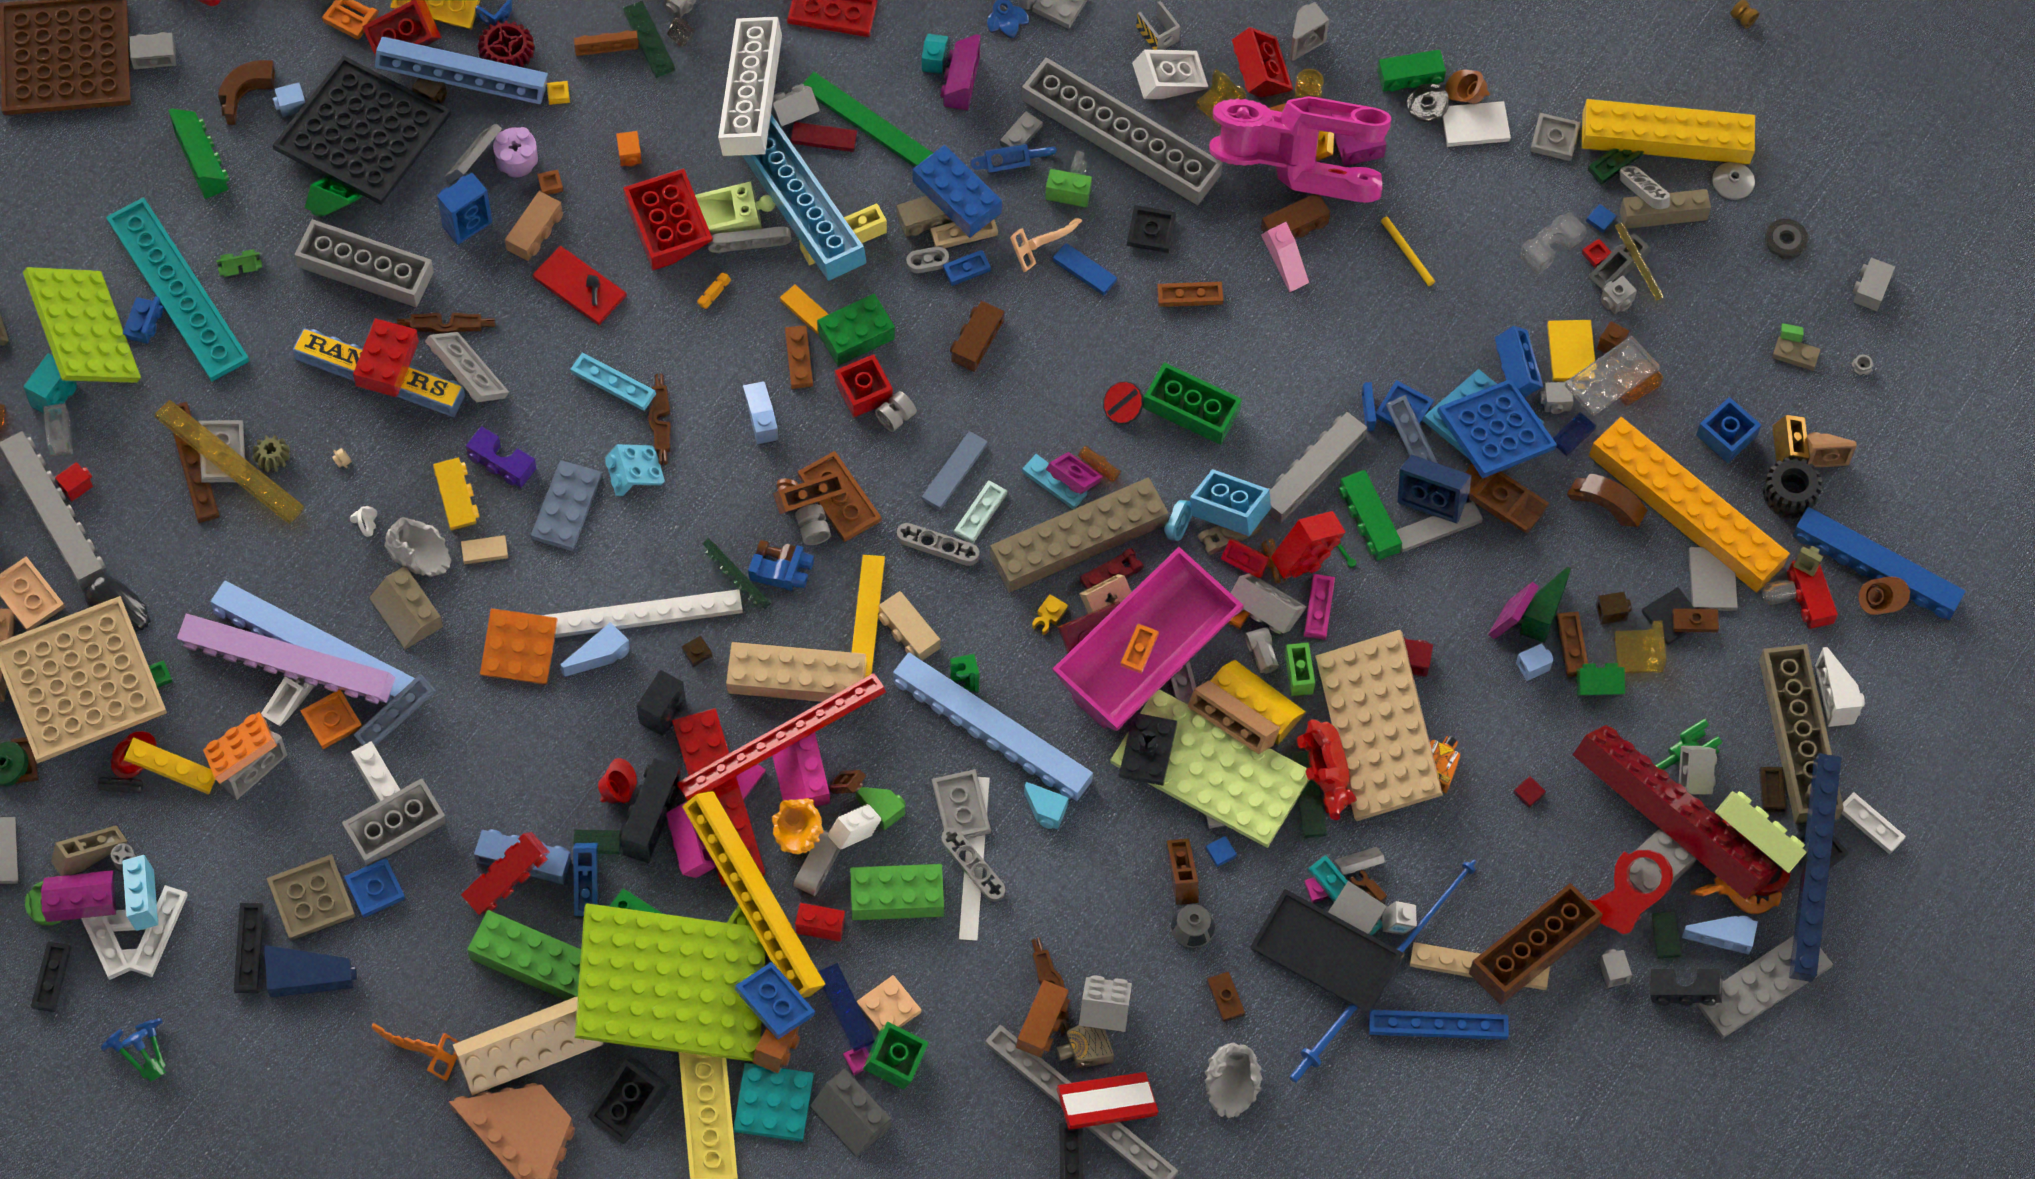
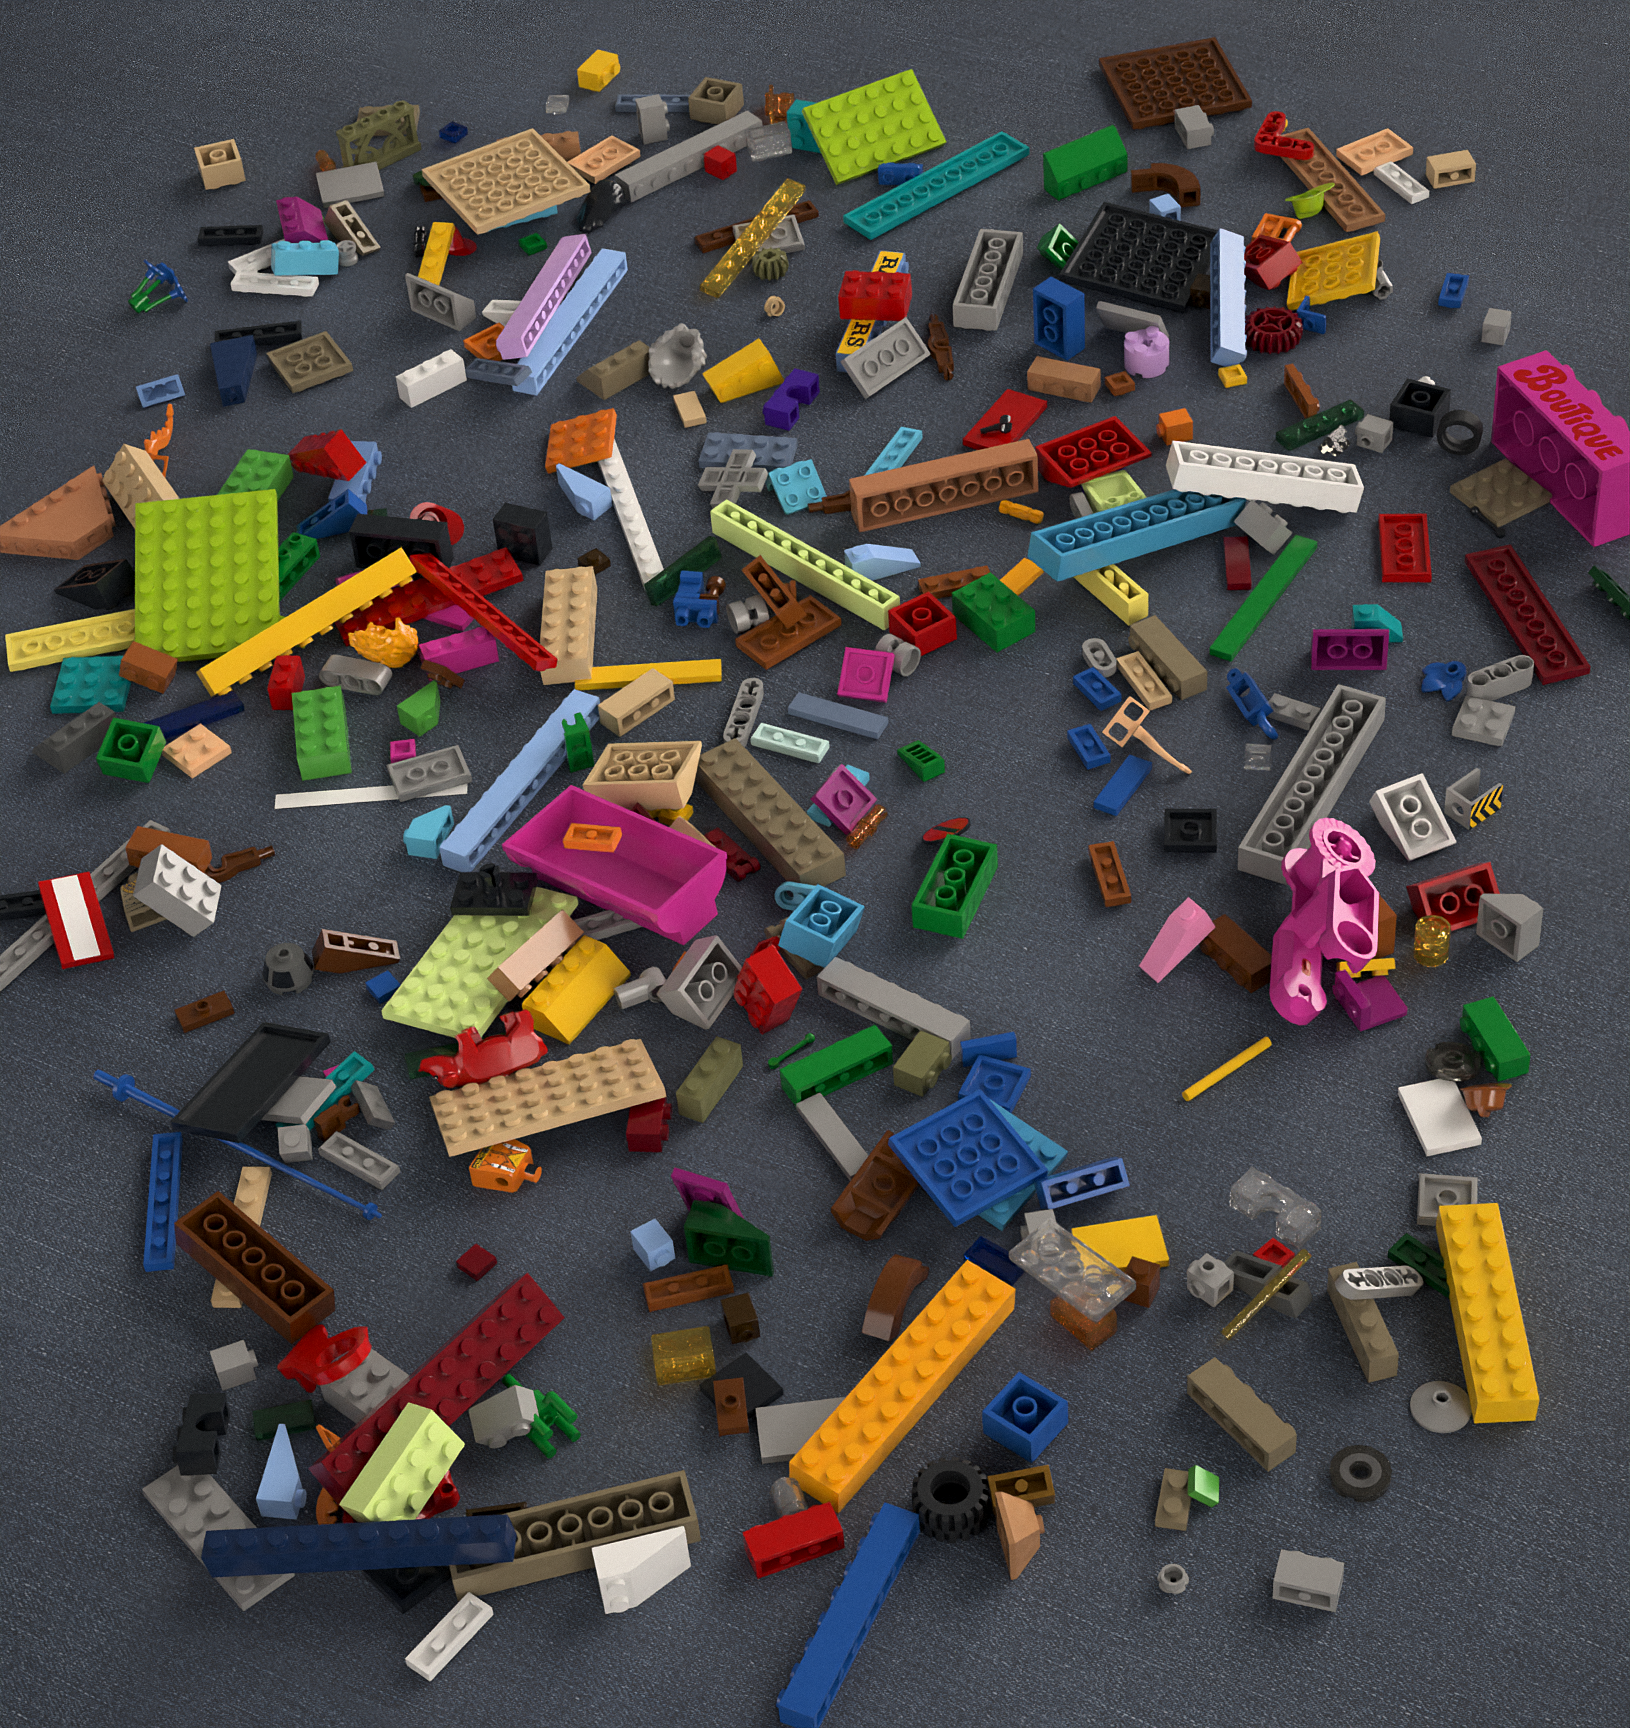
camera: 90 degrees right, 20 degrees down
orange plate [203,711,277,784] -> none
bright green hinge [216,249,263,277] -> none
light grey slope [342,778,446,867] -> none
blue plate [344,858,405,918] -> none
white piece [350,506,377,537] -> none
blue plate [735,962,815,1040] -> none
white brick [828,804,881,849] -> none
blue brick [913,144,1002,238] -> none
light grey beam [941,827,1005,902] -> none
reddish brown brick [950,300,1004,372] -> none
bright green brick [1045,169,1092,208] -> none
clear yellow bracket [1196,69,1246,126] -> none
light grey hair [1205,1043,1263,1118] -> none
bright green brick [1285,642,1315,696] -> none
dark pink tile [1304,574,1335,640] -> none
sand blue tile [1386,395,1437,463] -> none
dark blue slope [1397,454,1471,524] -> none
green brick [1576,663,1625,695] -> none
blue tile [1586,204,1616,233] -> none
olive tile [1793,546,1823,576] -> none
dark orange piece [1858,577,1910,615] -> none
none -> medium blue slope [136,374,185,408]
none -> light grey tile [318,1131,400,1190]
none -> dark pink tile [390,739,416,764]
none -> tan slope [583,741,702,811]
none -> olive brick [676,1036,743,1123]
none -> light grey plate [698,449,768,509]
none -> yellowish green brick [710,499,900,631]
none -> dark pink tile [837,647,895,703]
none -> nougat brick [849,439,1038,532]
none -> olive brick [893,1030,952,1097]
none -> green slope [897,740,945,782]
none -> blue plate [1067,724,1111,769]
none -> dark tan brick [1187,1357,1297,1472]

